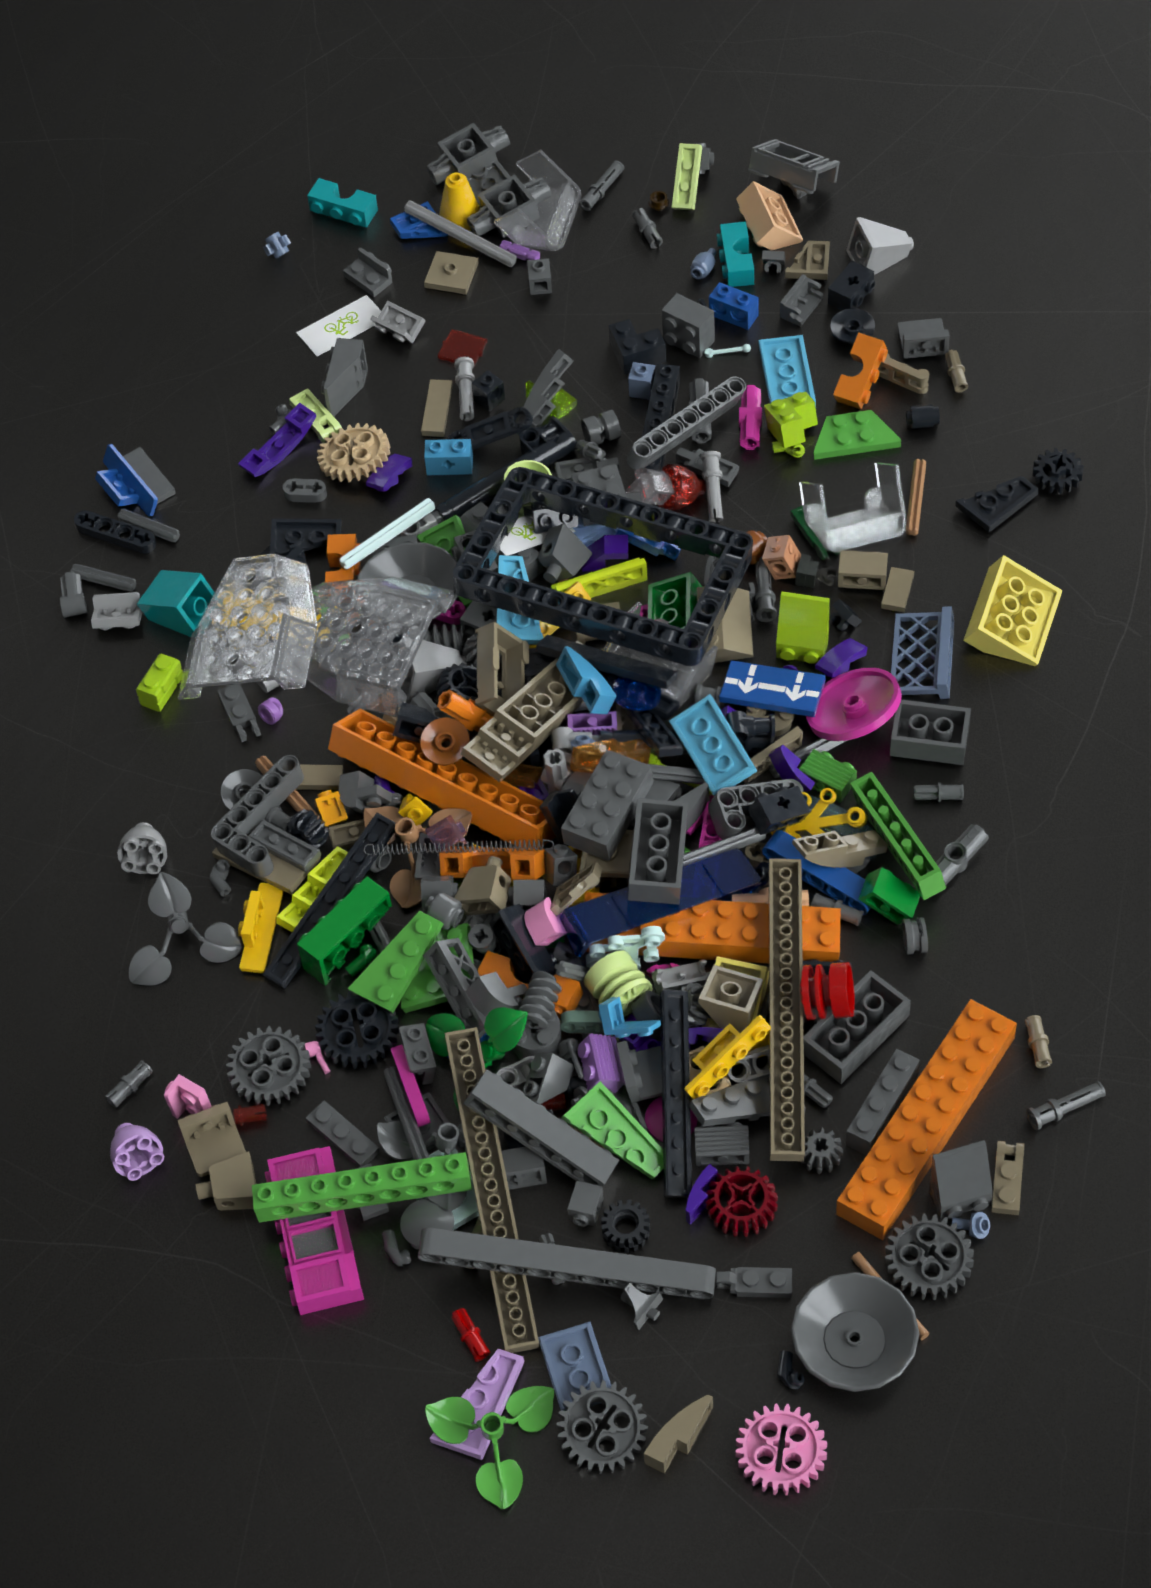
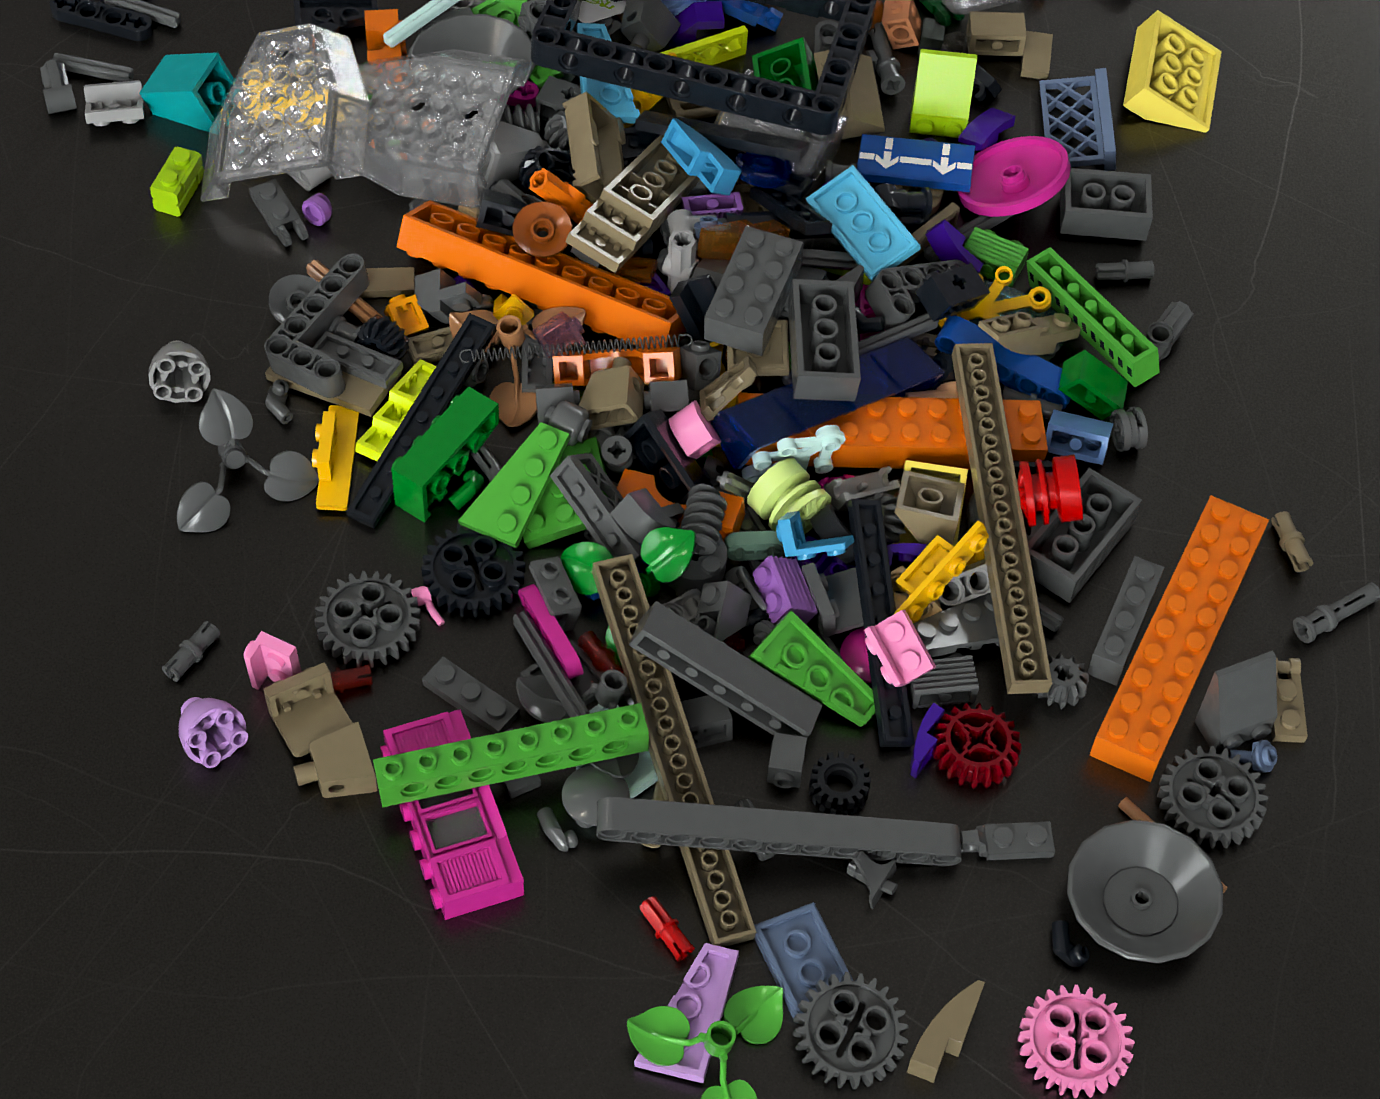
camera: 15 degrees left, 0 degrees up
none -> clear red pin [577,631,625,675]
none -> black arm [855,306,885,334]
none -> bright pink bracket [864,610,936,687]
none -> medium blue brick [1046,410,1114,465]

